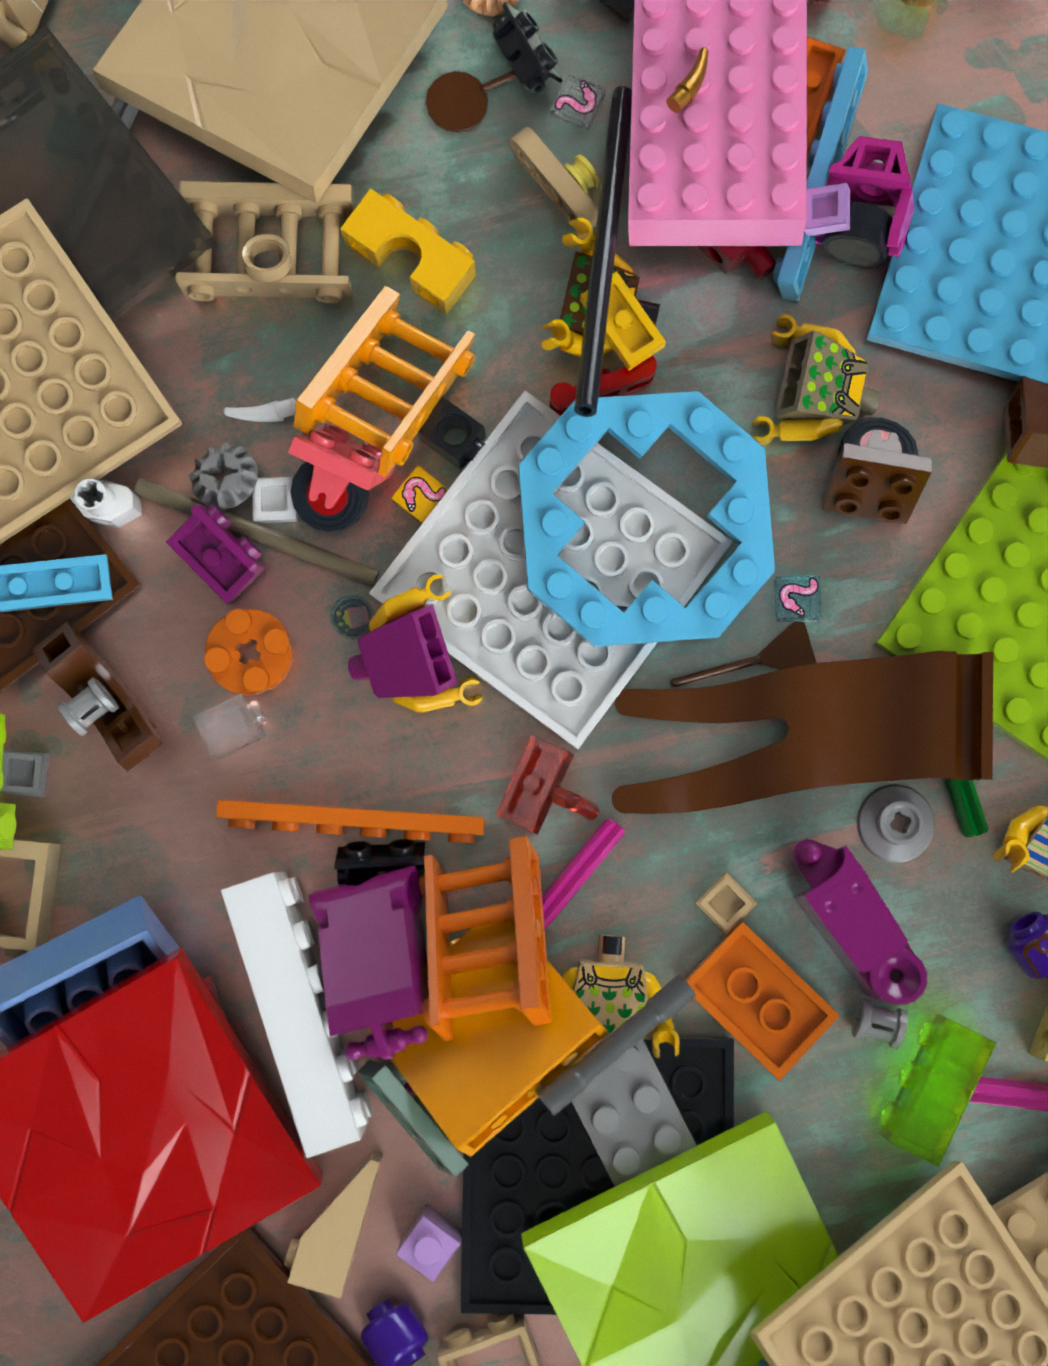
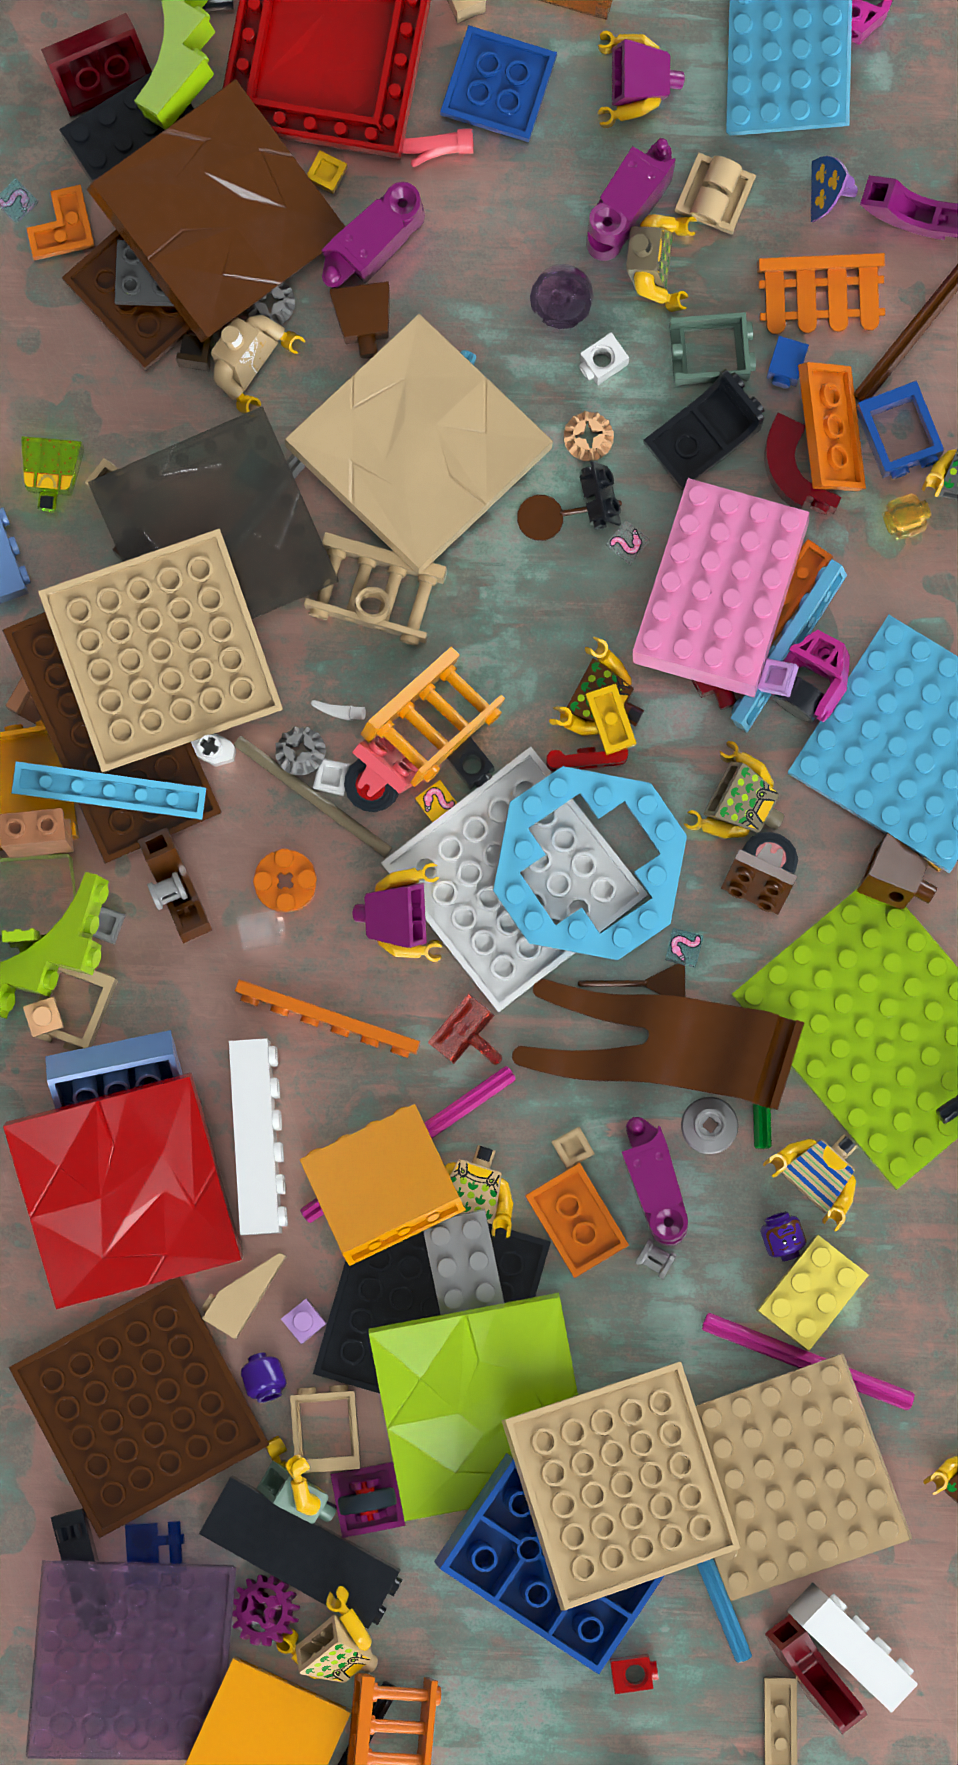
camera: 20 degrees right, 0 degrees up
magenta bracket [166,503,266,604] -> none
magenta piece [308,866,429,1060] -> none
clear light blue tile [330,595,375,640] -> none
black hinge [334,839,425,885] -> none
yellow arch [340,188,476,316] -> none
sand green plate [357,1059,469,1177] -> none
orange fence [419,836,552,1041] -> none
tan beam [509,127,598,230] -> none
dark grey piece [537,974,696,1116] -> none
light yellow bush [563,154,601,195] -> none
black piece [574,86,632,417] -> none
pearl gold helmet [666,47,708,113] -> none
clear neon green brick [879,1014,996,1167] -> none

